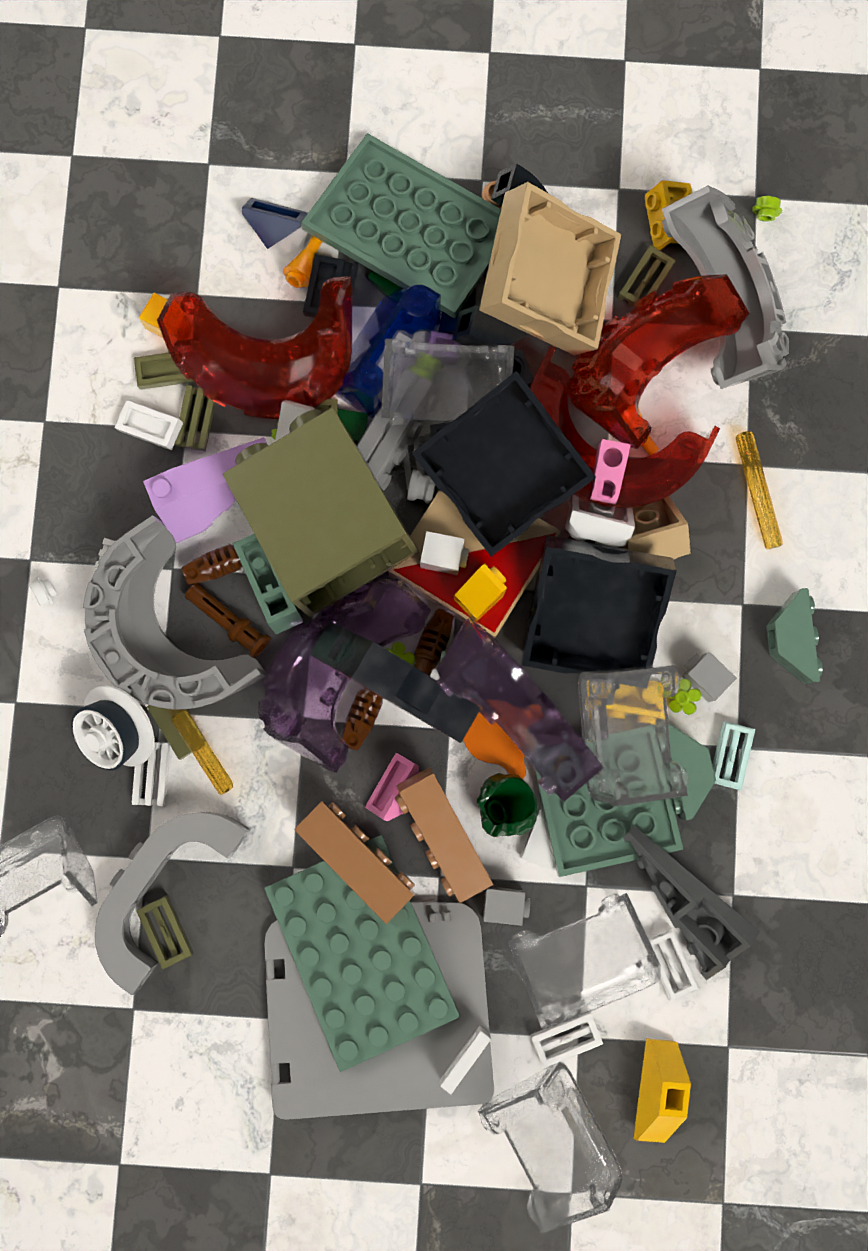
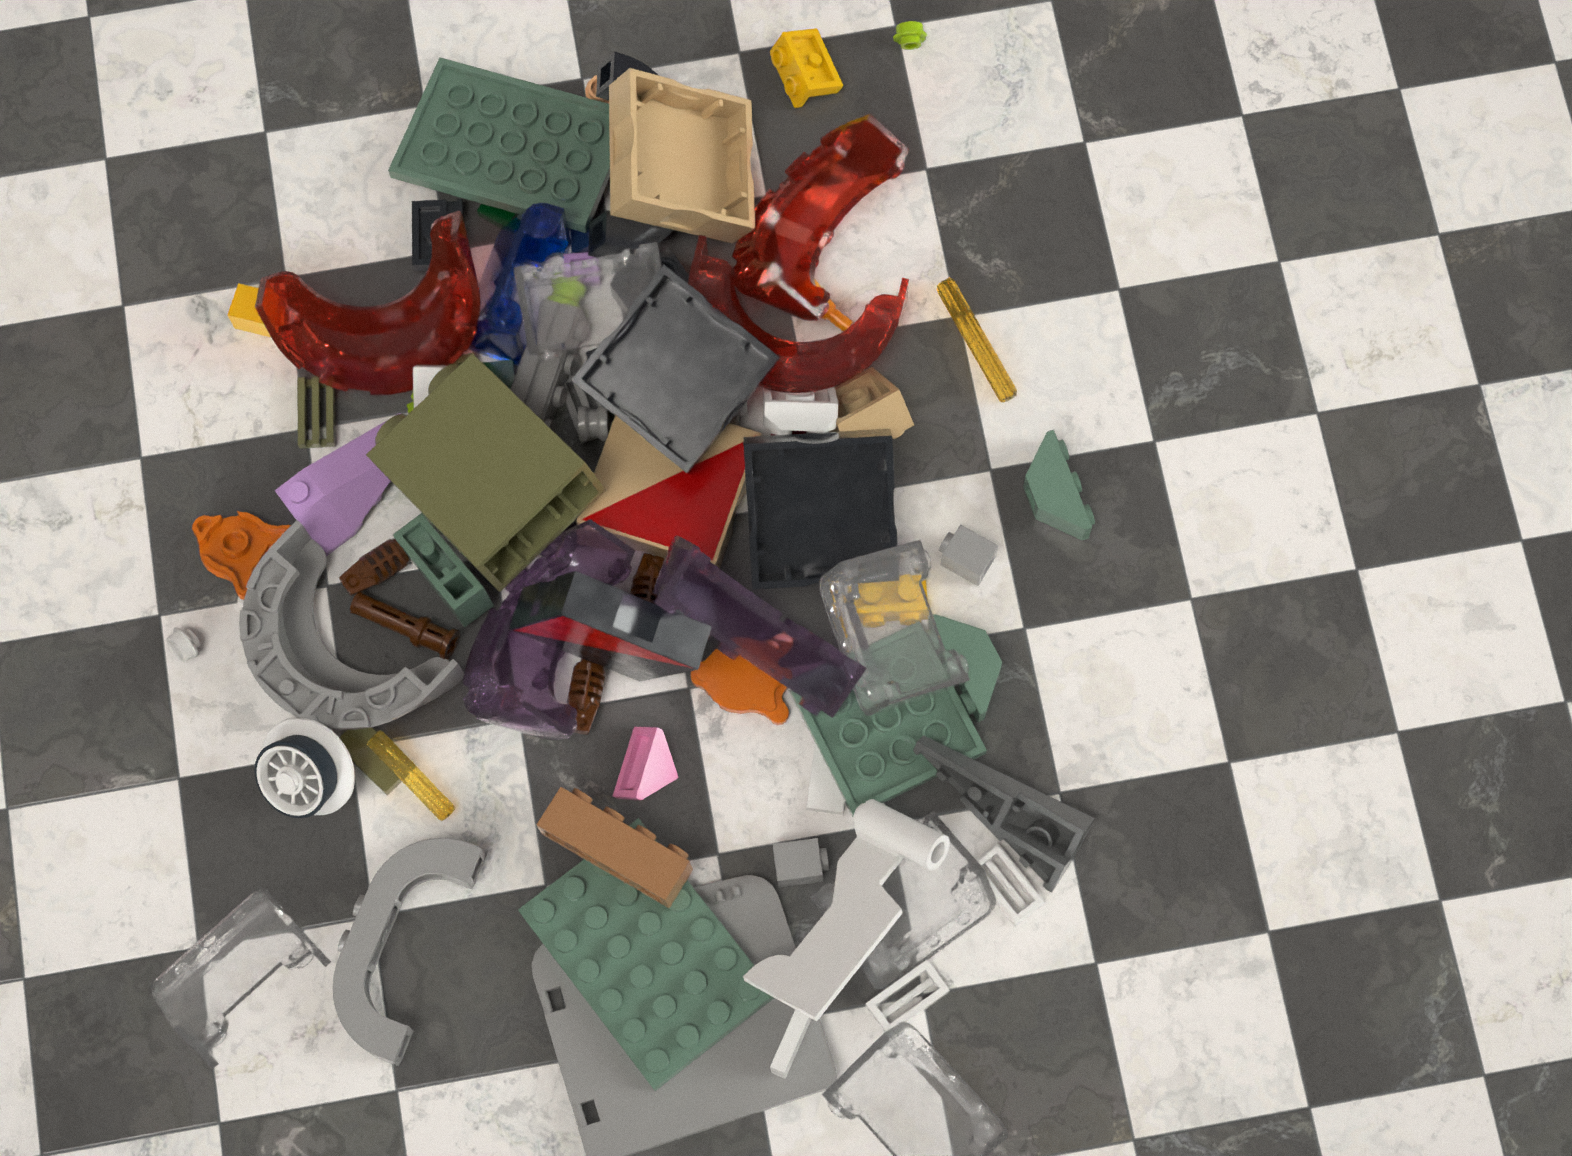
camera: 10 degrees left, 10 degrees down
white tile [115,400,183,450] -> none
white tile [132,742,170,806] -> none
olive tile [134,349,200,390] -> none
olive tile [136,895,194,970] -> none
dark blue slope [242,198,308,249] -> none
light orange cone [283,235,323,288] -> none
medium nougat brick [395,767,494,903] -> none
white brick [420,531,469,575] -> none
yellow slope [454,563,507,622] -> none
dark green hair [476,773,538,837] -> none
bright pink leg [590,439,631,504] -> none
olive tile [618,245,676,313] -> none
yellow slope [633,1038,691,1143] -> none
light grey windscreen [662,185,789,389] -> none
lime plant [667,679,702,715] -> none
light aqua tile [713,721,755,790] -> none
none -> orange tile [192,511,291,600]
none -> white door [743,799,950,1021]

